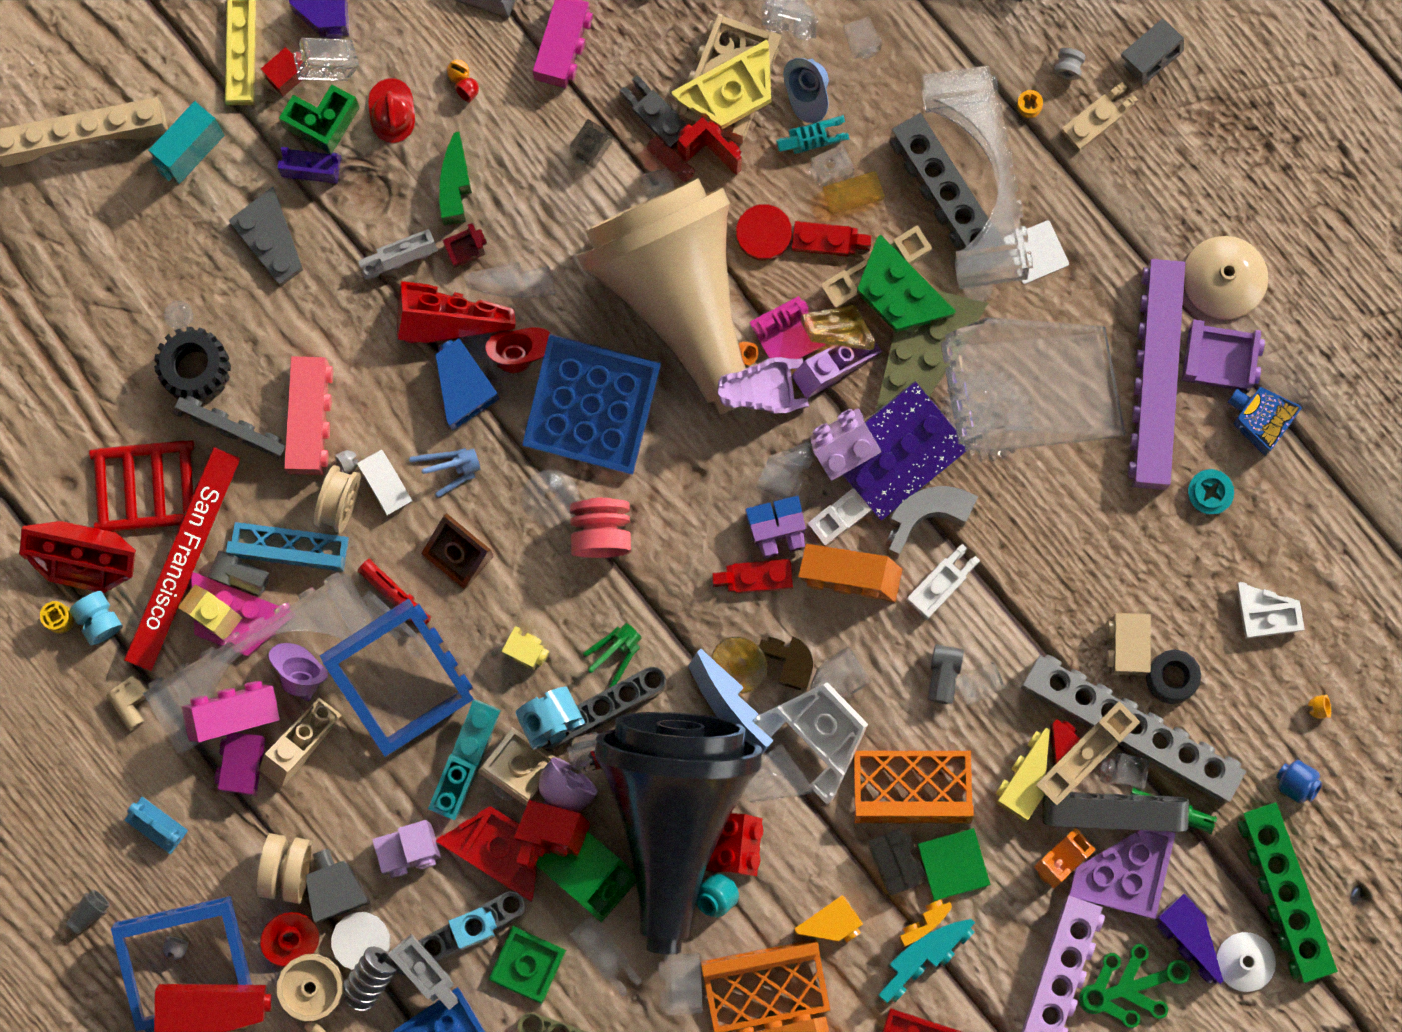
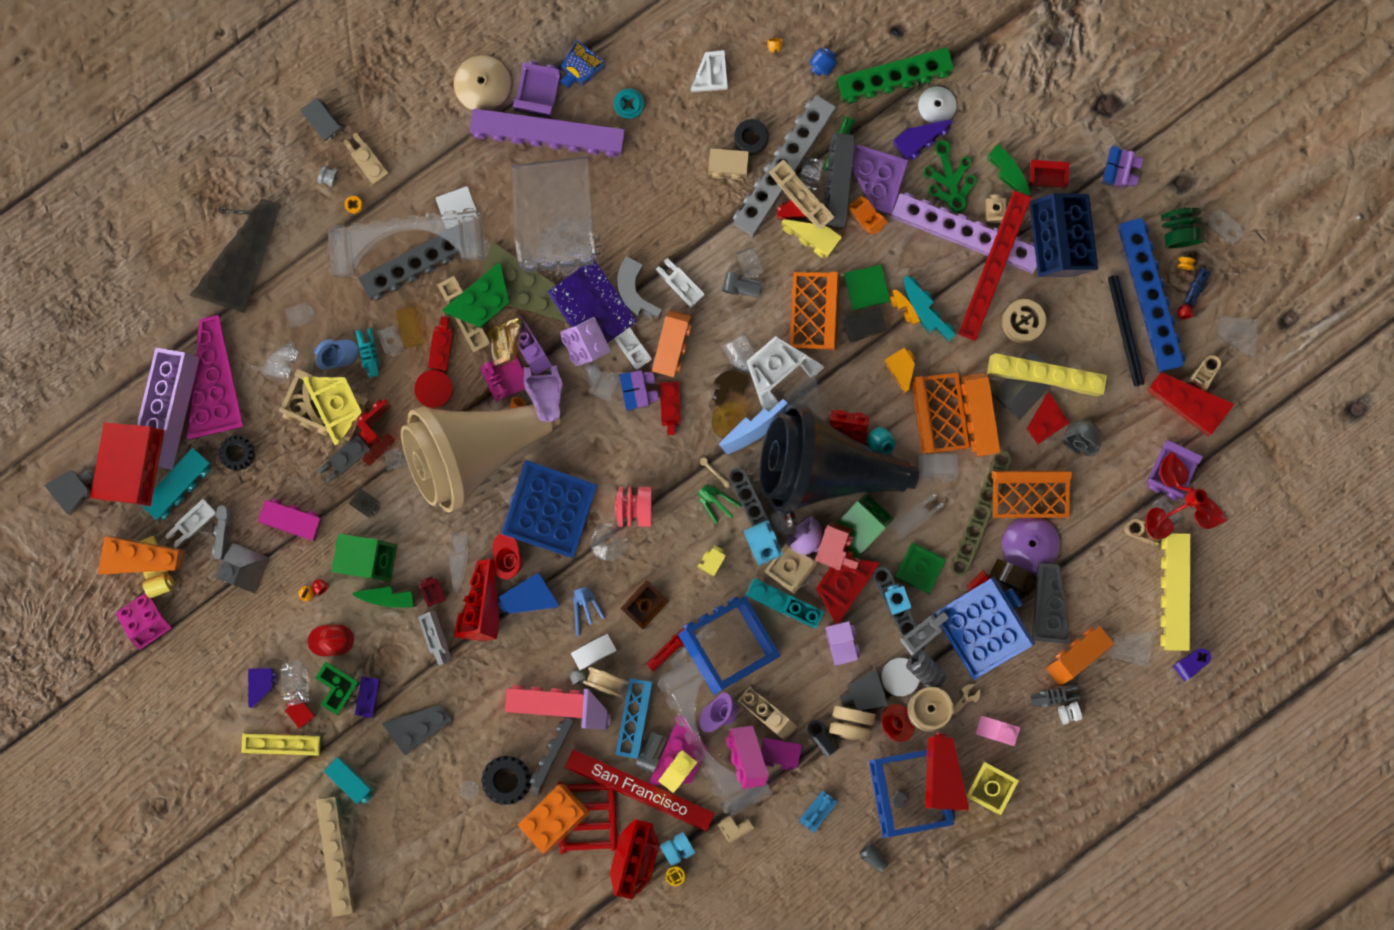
camera: 85 degrees left, 5 degrees up
none -> green slope [331,534,397,582]
none -> orange brick [518,784,590,854]
none -> lavender slope [582,689,611,730]
none -> tan hinge [700,458,731,488]
none -> black piece [807,720,840,757]

